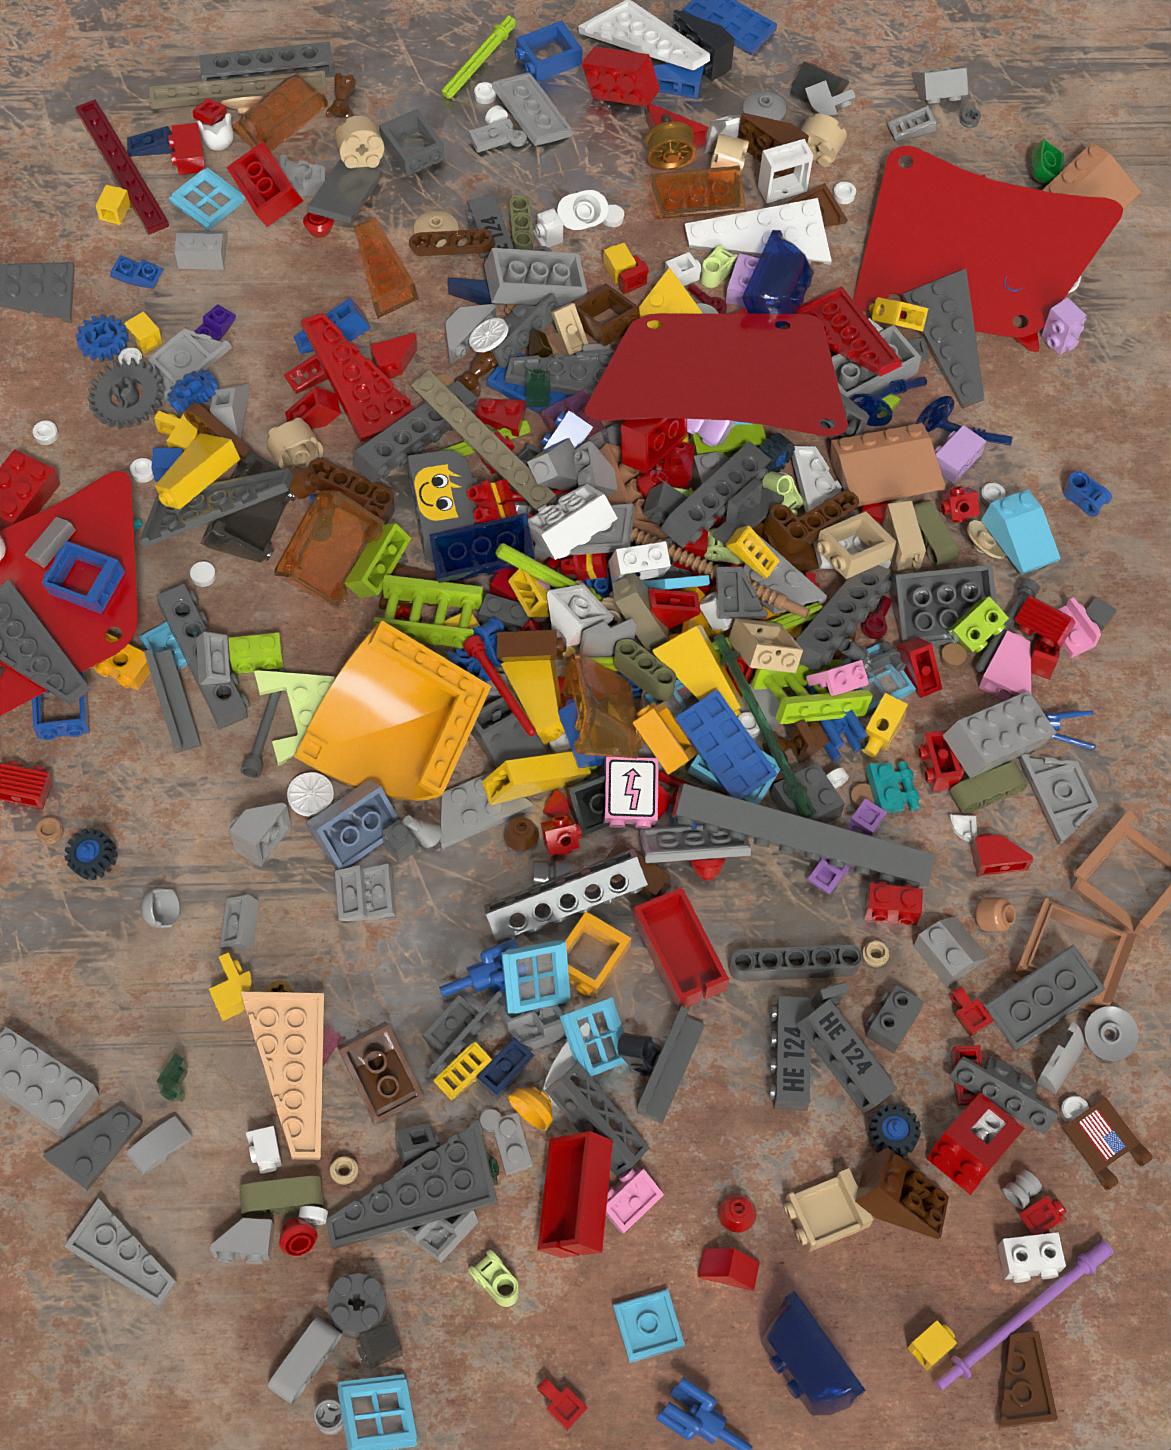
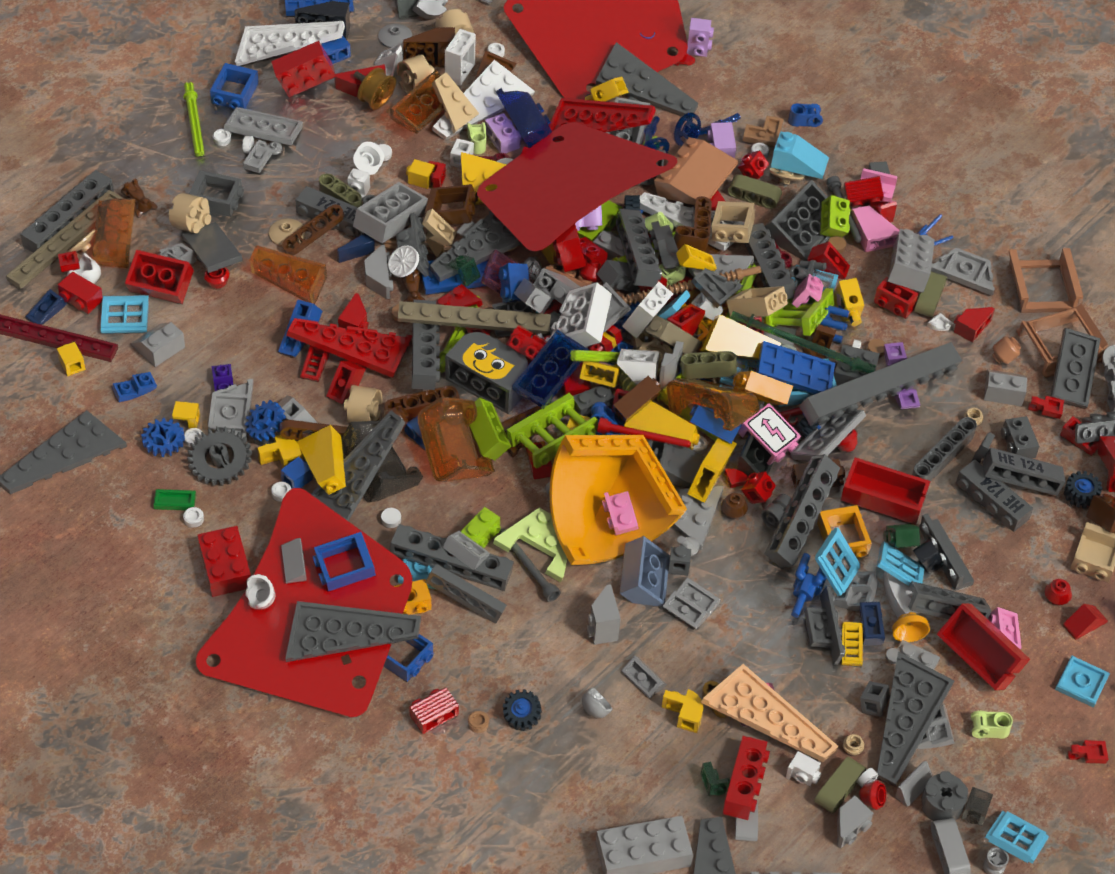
camera: 45 degrees left, 10 degrees down
white wheel [287,772,334,817] -> none
reddish brown slope [336,1021,425,1124] -> none
red brick [864,881,923,926] -> none
teal plate [865,761,920,813] -> none
tan window [882,501,926,575] -> none
none -> green tile [153,489,196,511]
none -> tan wing [432,72,479,134]
none -> bright pink bracket [602,491,639,535]
none -> red brick [723,736,770,820]
none -> medium nougat plate [743,116,784,147]
none -> dark green brick [883,524,920,548]
none -> light grey slope [895,761,933,807]

